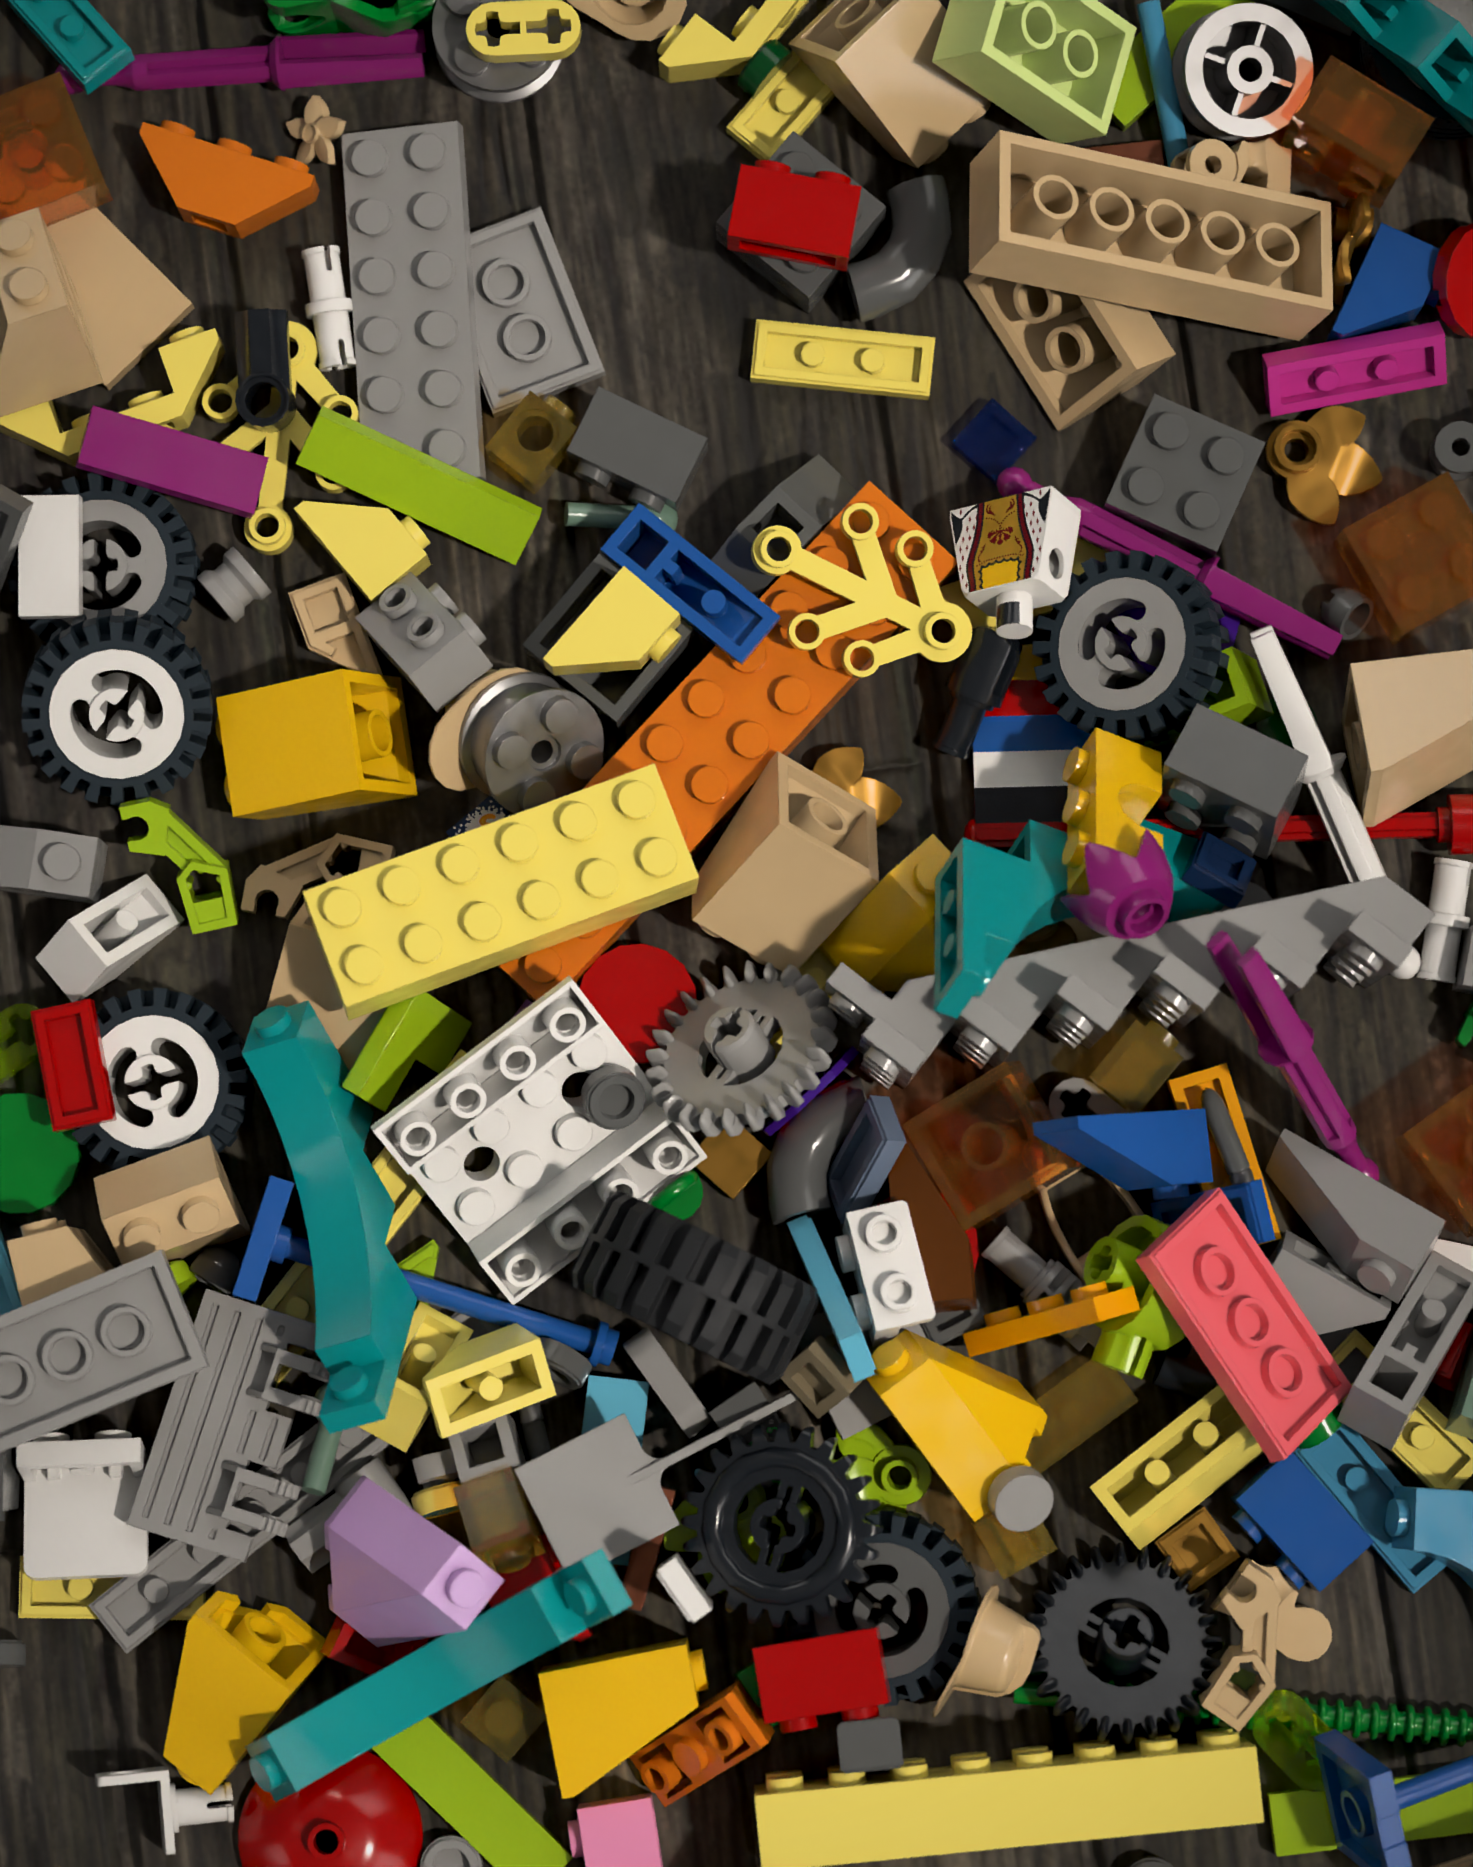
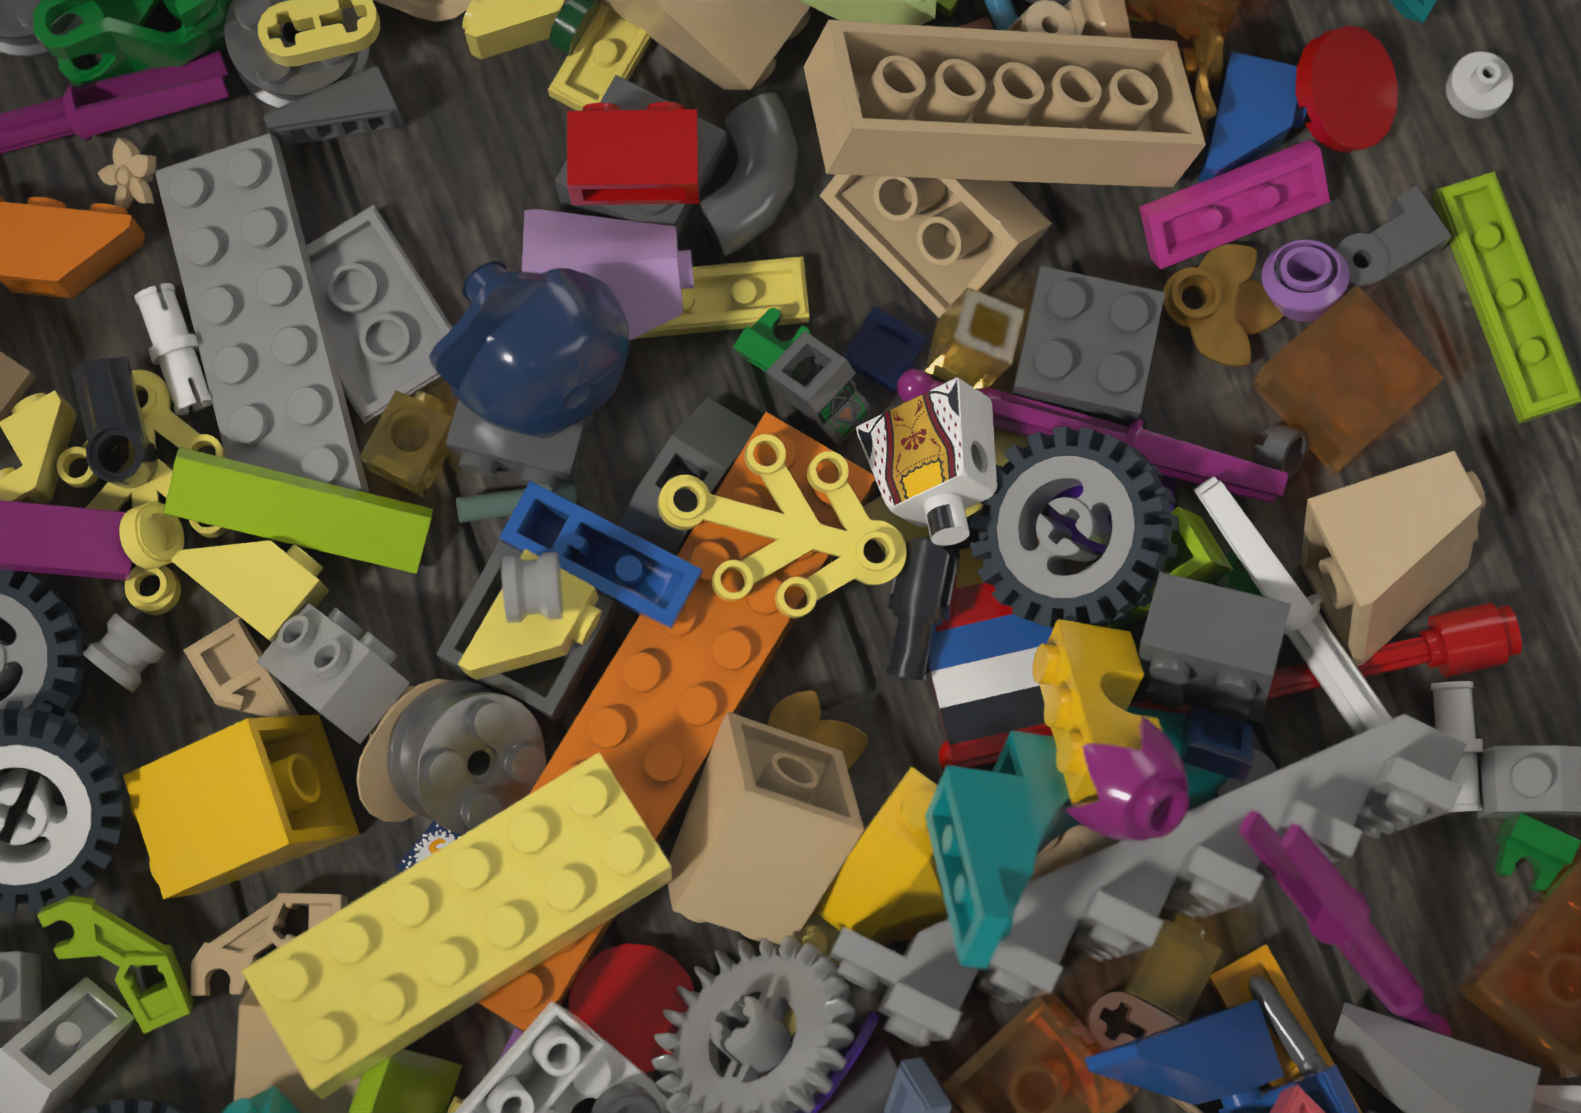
camera: 15 degrees left, 5 degrees down
none -> light yellow tile [119,501,184,569]
none -> dark grey slope [263,66,404,147]
none -> dark blue piece [429,261,629,438]
none -> light grey wheel [502,551,563,623]
none -> lavender slope [522,209,694,341]
none -> green tile [733,308,811,381]
none -> dark grey leg [766,331,872,448]
none -> clear yellow brick [925,287,1025,388]
none -> medium lavender cone [1262,240,1350,322]

